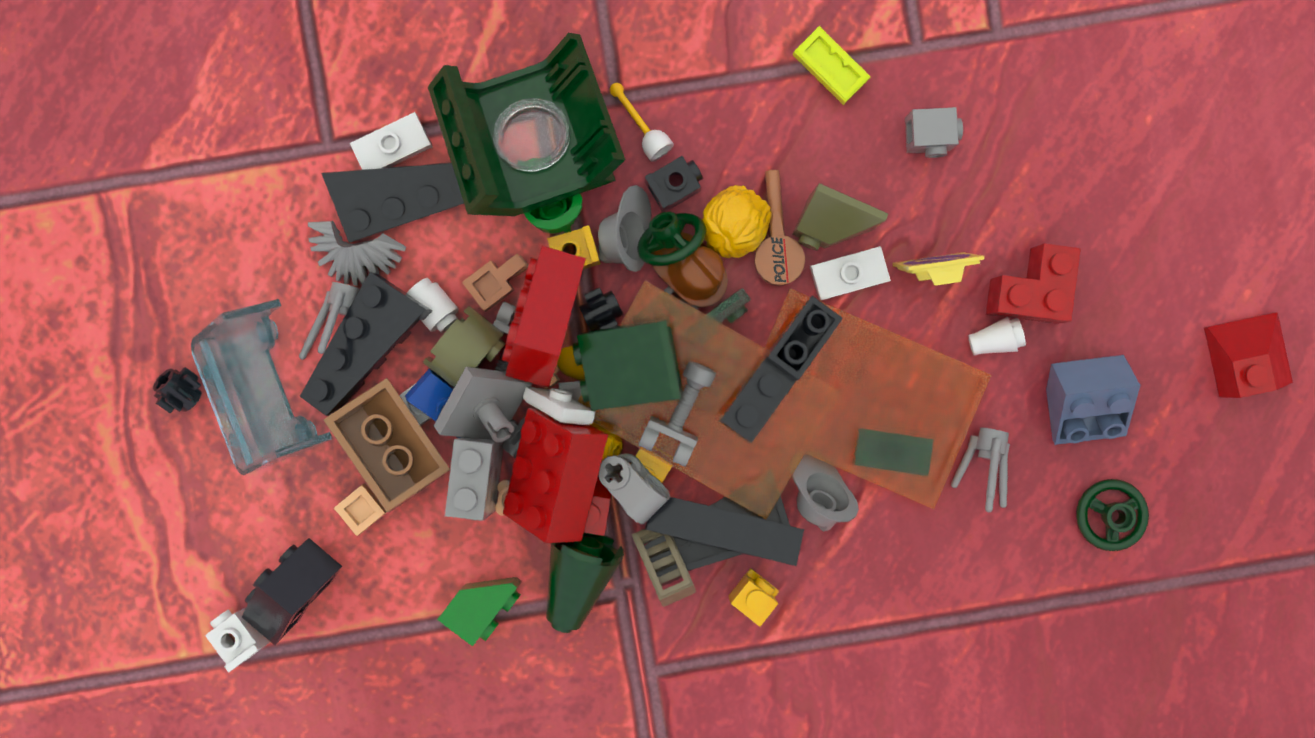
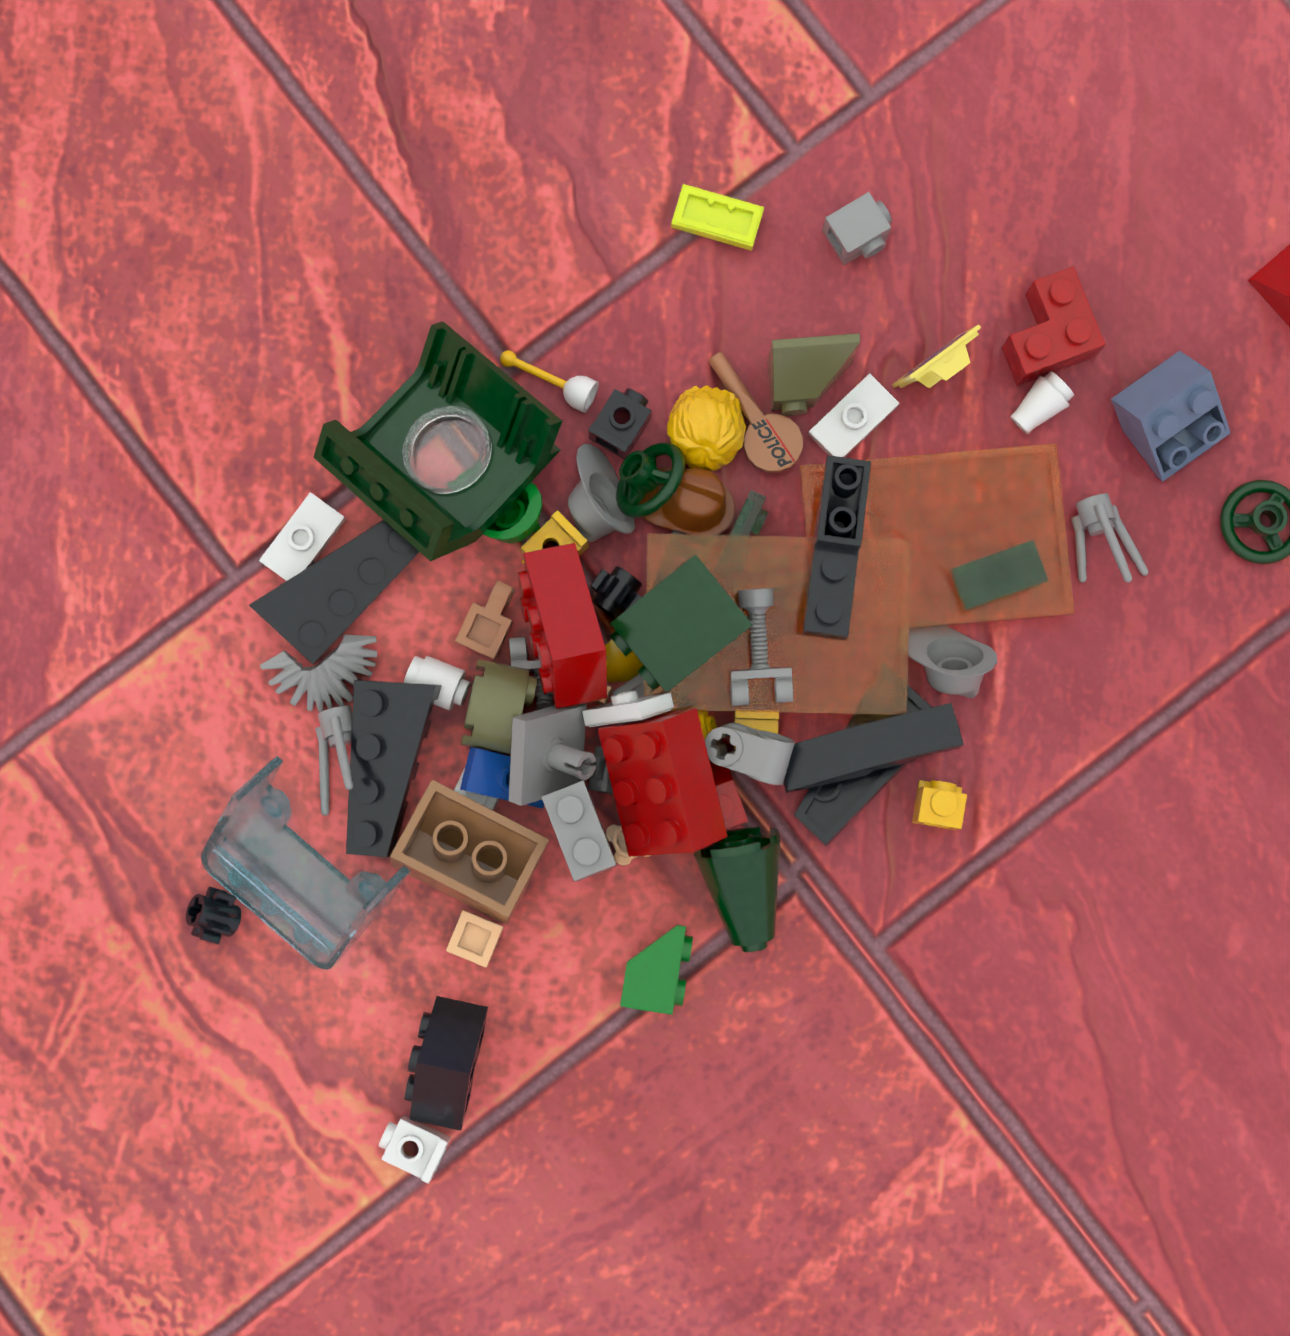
camera: 30 degrees left, 5 degrees down
dark tan slope [631,529,696,607] -> none

